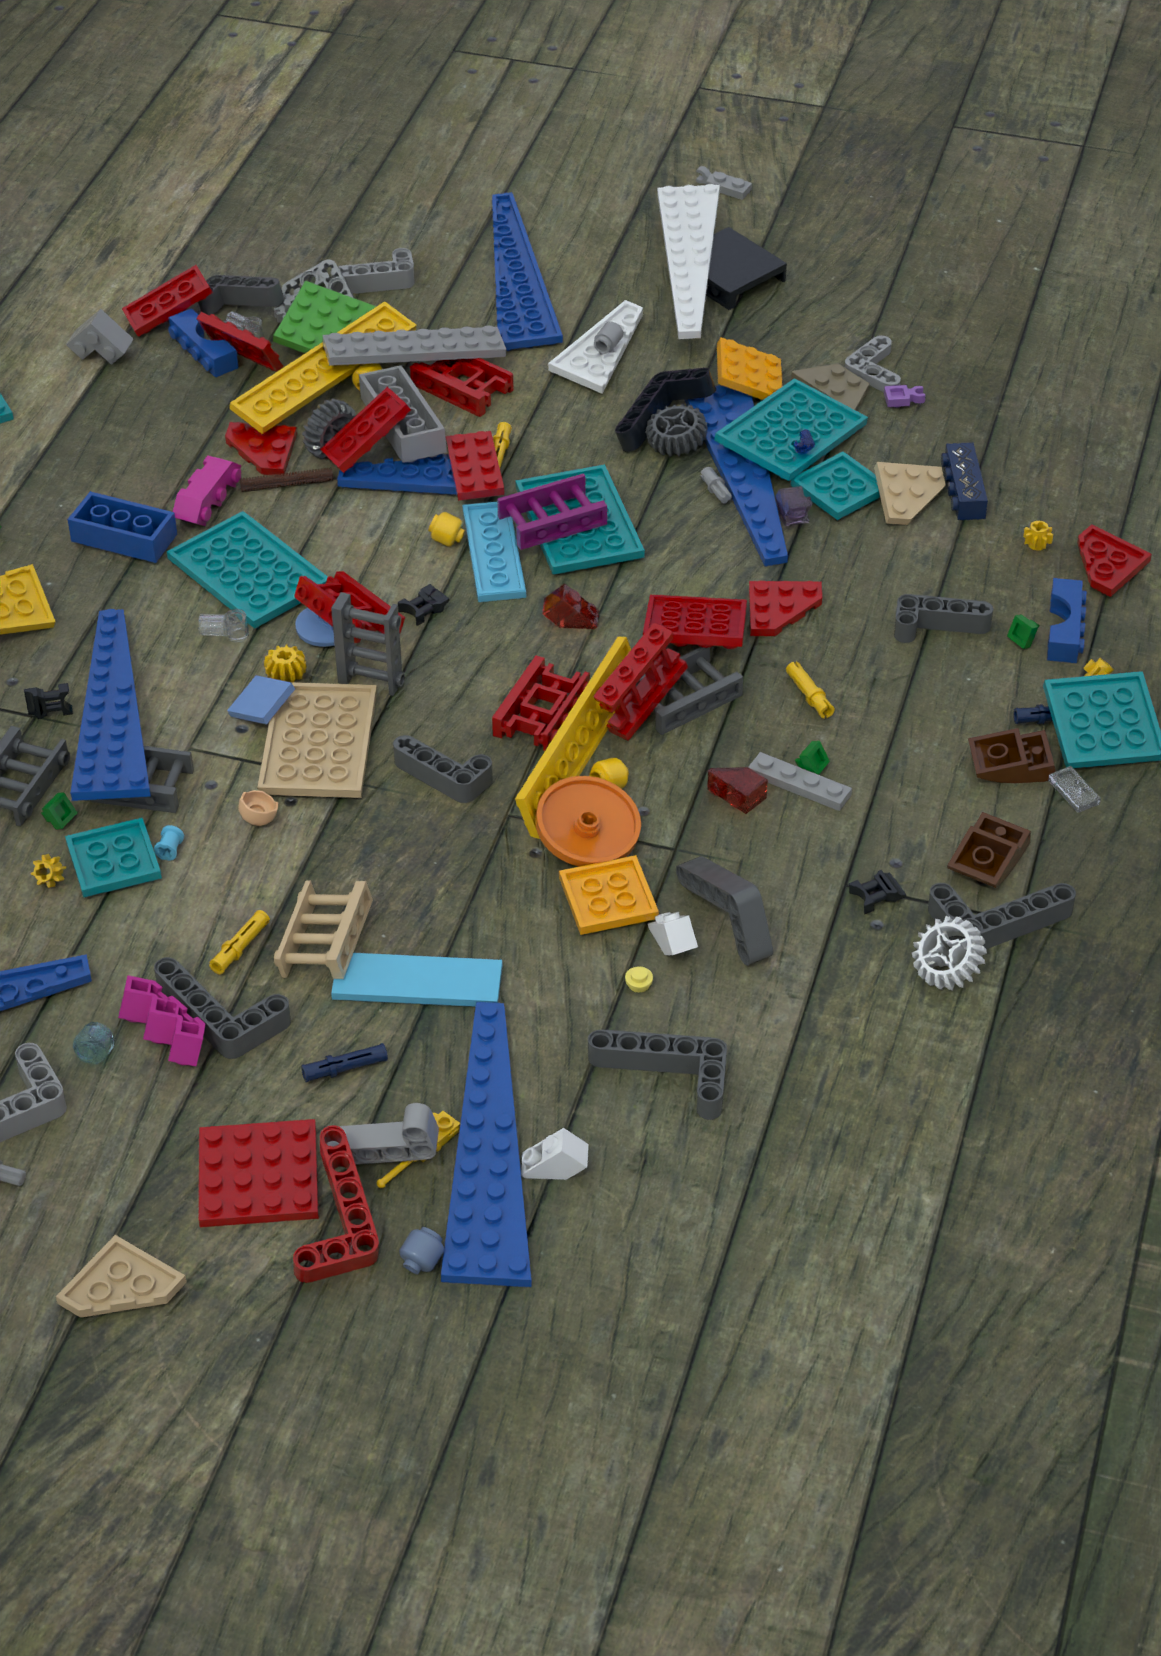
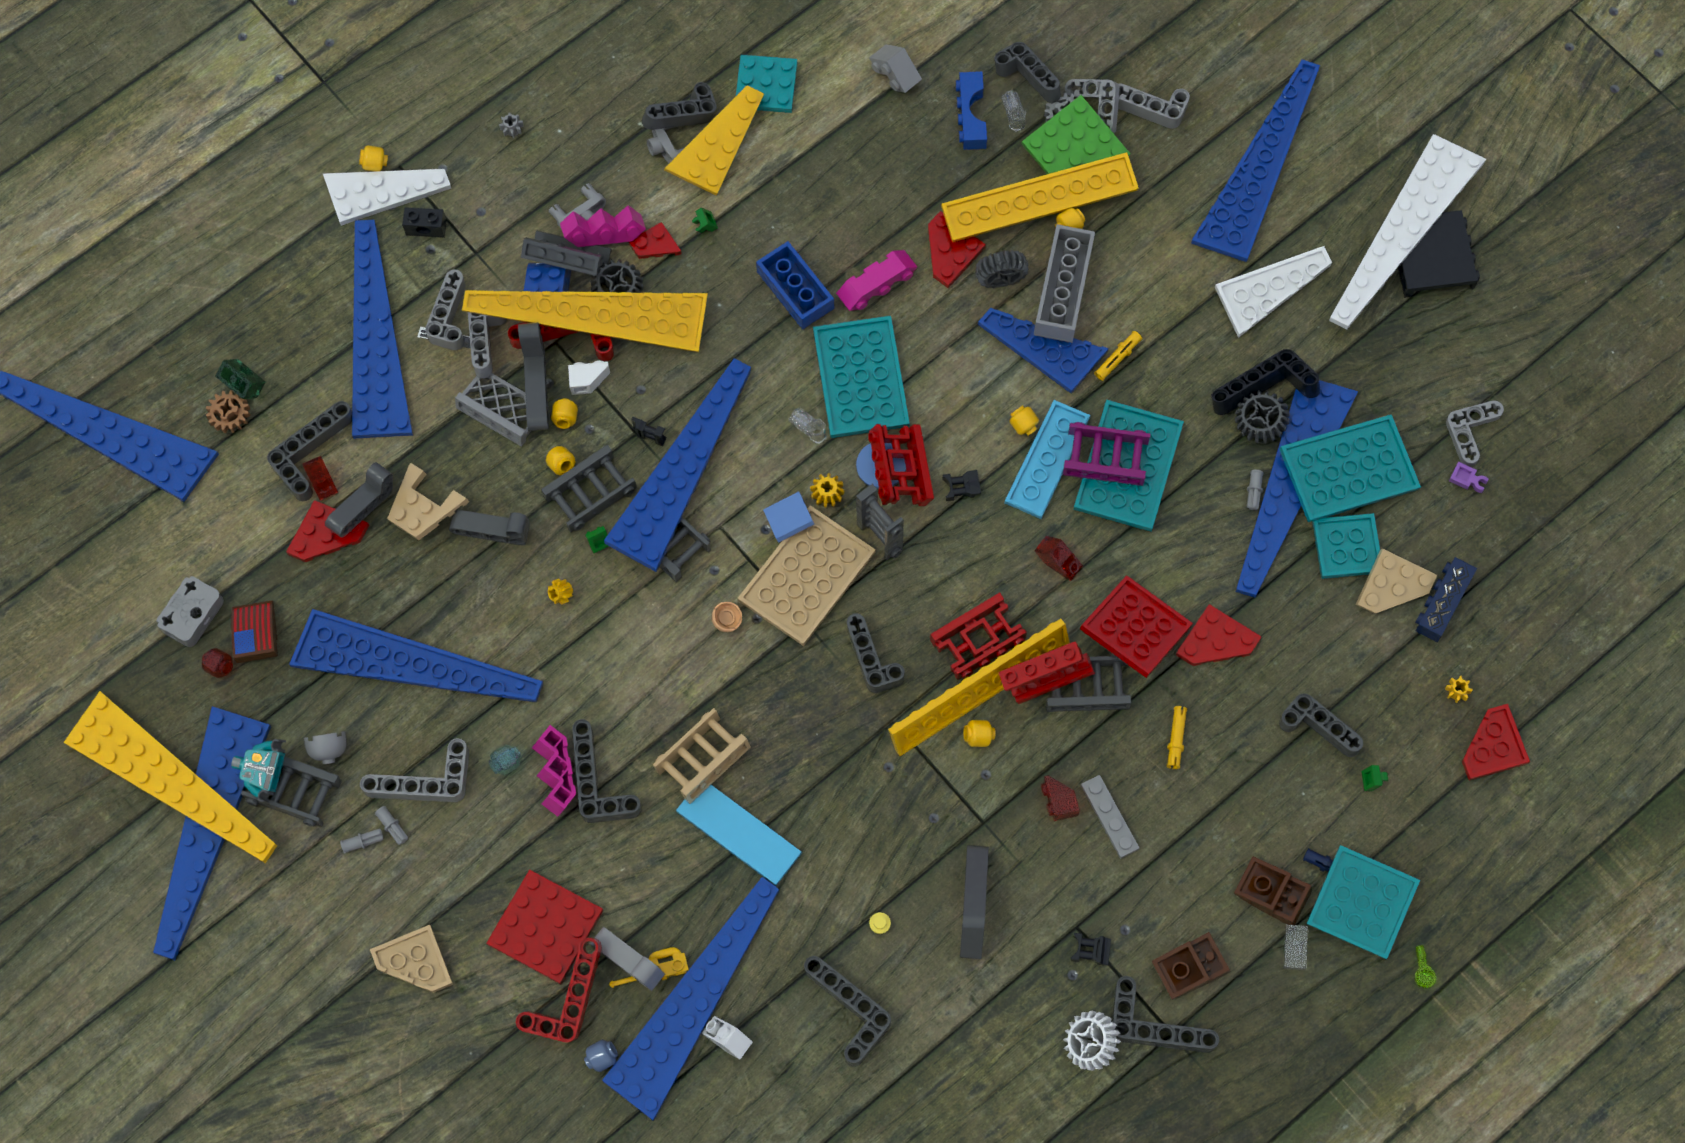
camera: 35 degrees right, 25 degrees up
teal plate [65,817,162,898] -> none
red plate [122,265,213,337] -> none
medium azure bush [154,825,185,861] -> none
red plate [196,312,284,372] -> none
yellow pin [209,910,270,974] -> none
reddish brown axle [240,467,333,492] -> none
dark blue pin [301,1043,388,1082] -> none
red plate [320,386,411,473] -> none
light grey plate [322,326,506,366] -> none
red fence [410,358,514,417] -> none
red plate [446,431,505,501] -> none
orange dish [535,776,641,867] -> none
light orange plate [559,855,659,935] -> none
light grey brick [594,322,624,354] -> none
white slope [648,912,698,955] -> none
light grey plate [696,166,752,200] -> none
light orange plate [717,337,782,400] -> none
clear purple brick [775,486,812,526] -> none
dark tan wing [791,363,869,410] -> none
clear blue arm [794,429,815,455] -> none
green tile [795,741,830,775] -> none
blue arch [1047,578,1087,663] -> none
yellow gear [1084,658,1114,676] -> none

